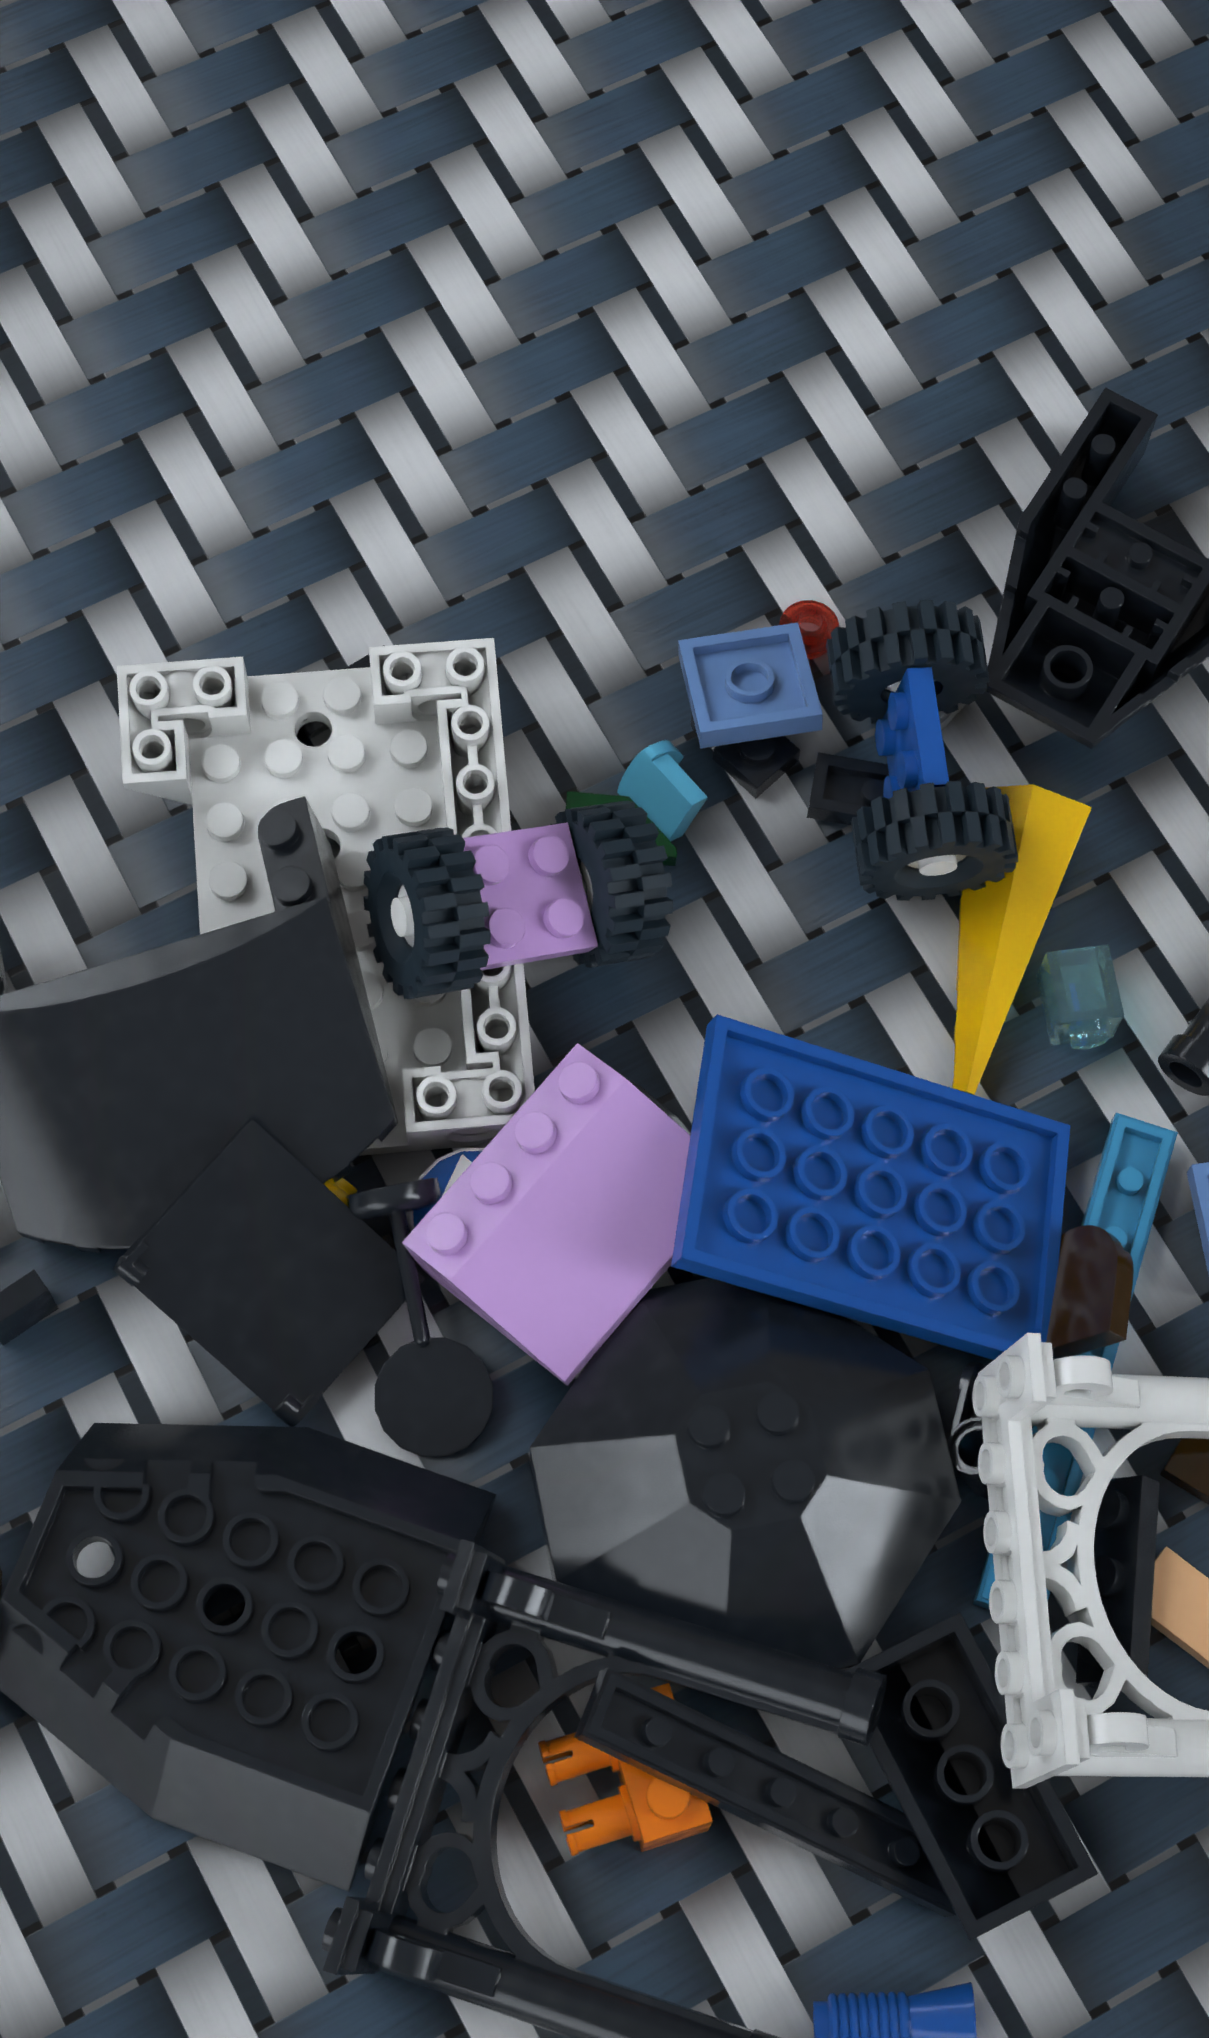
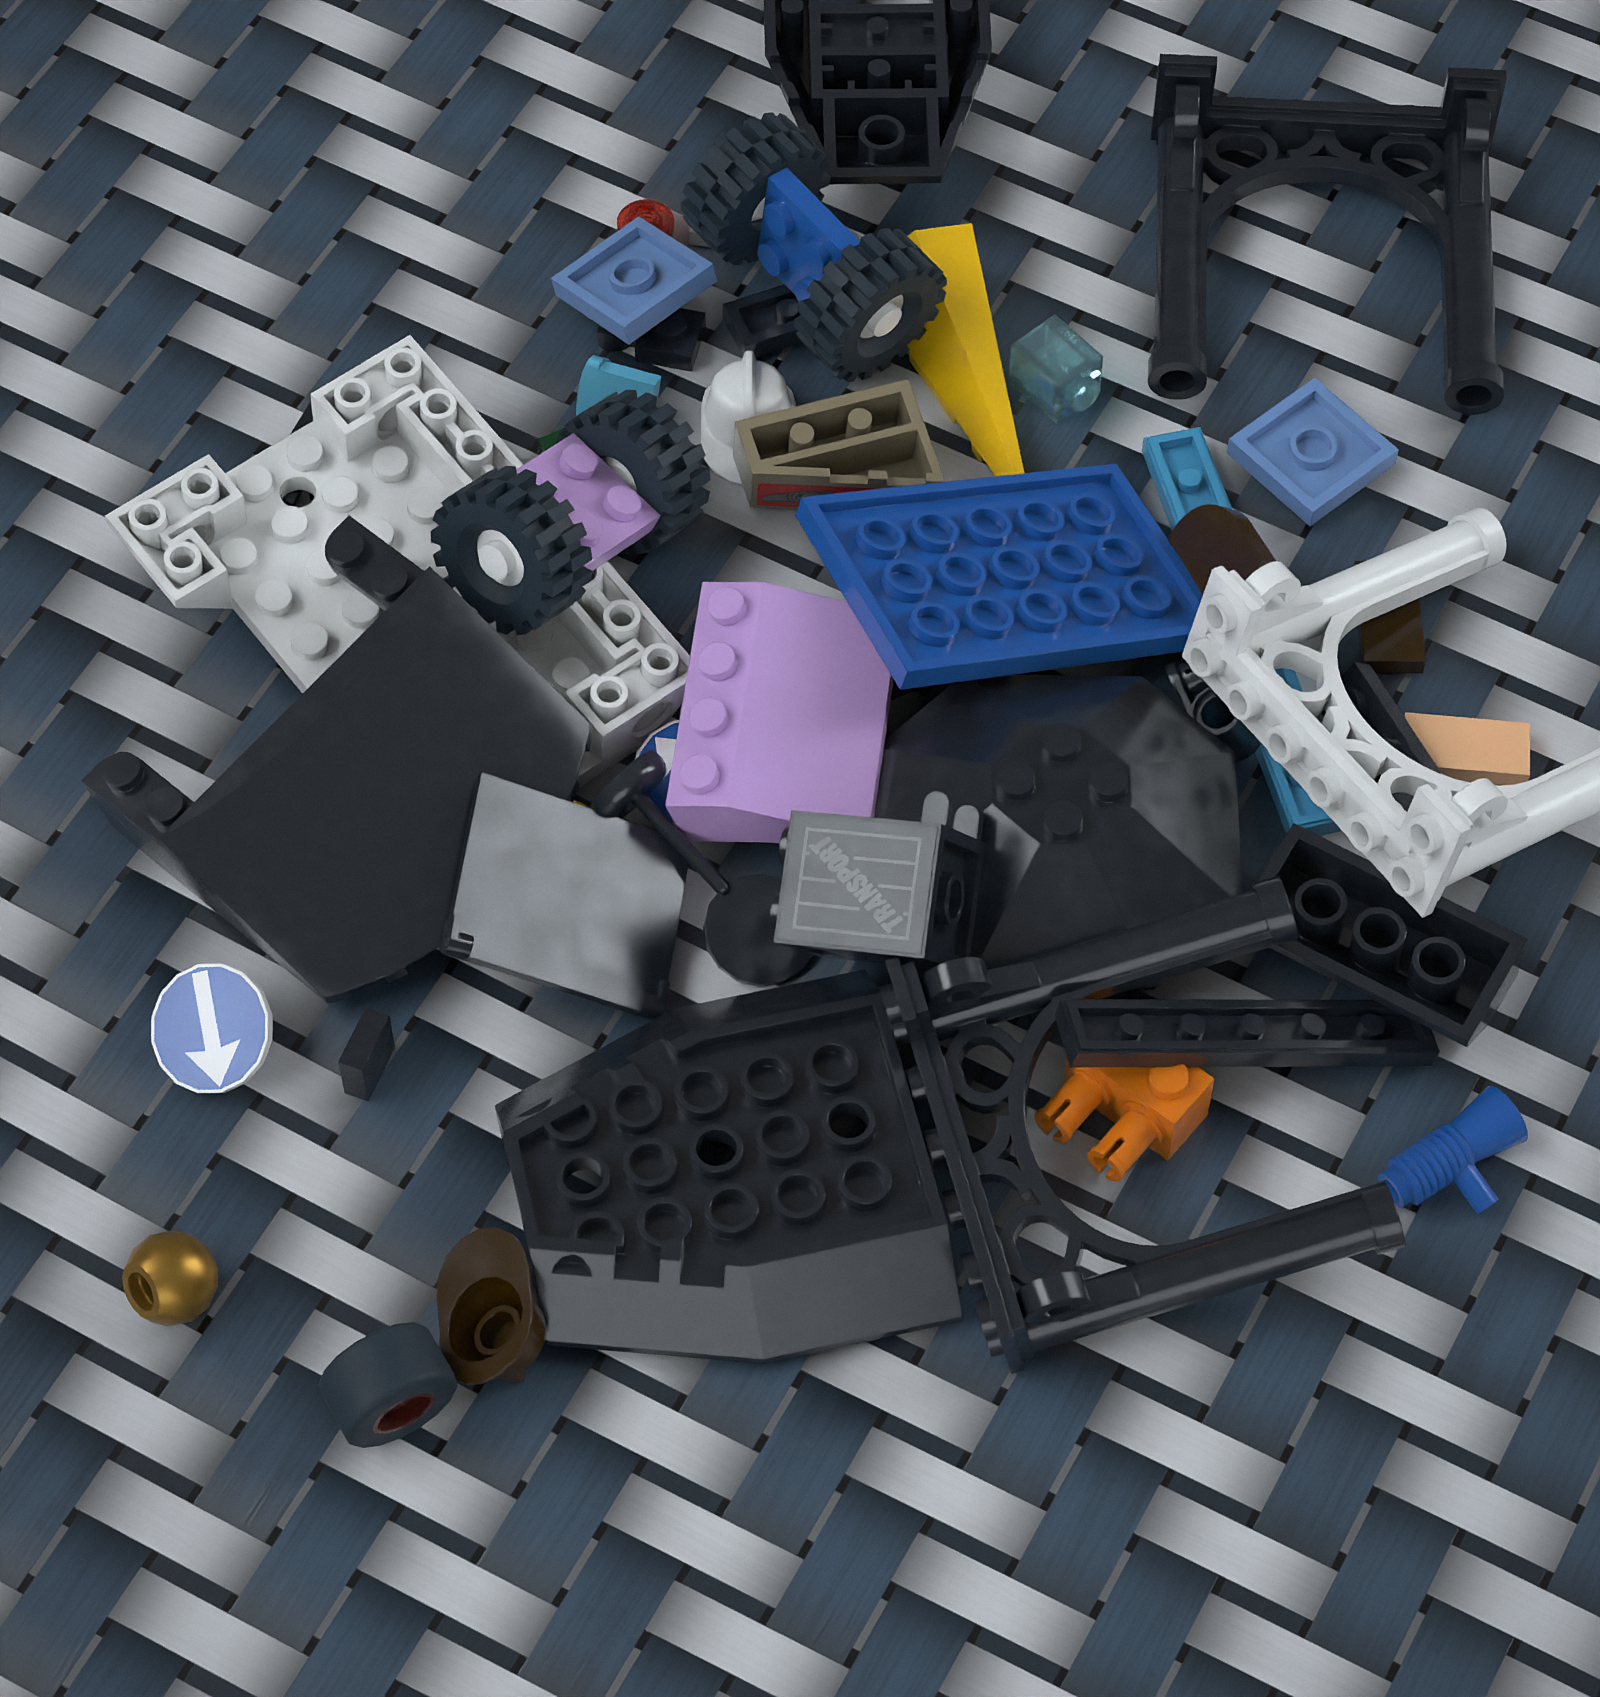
camera: 30 degrees left, 10 degrees down
none -> white piece [701,351,796,485]
none -> dark tan wedge [733,379,945,509]
none -> container [770,791,985,969]

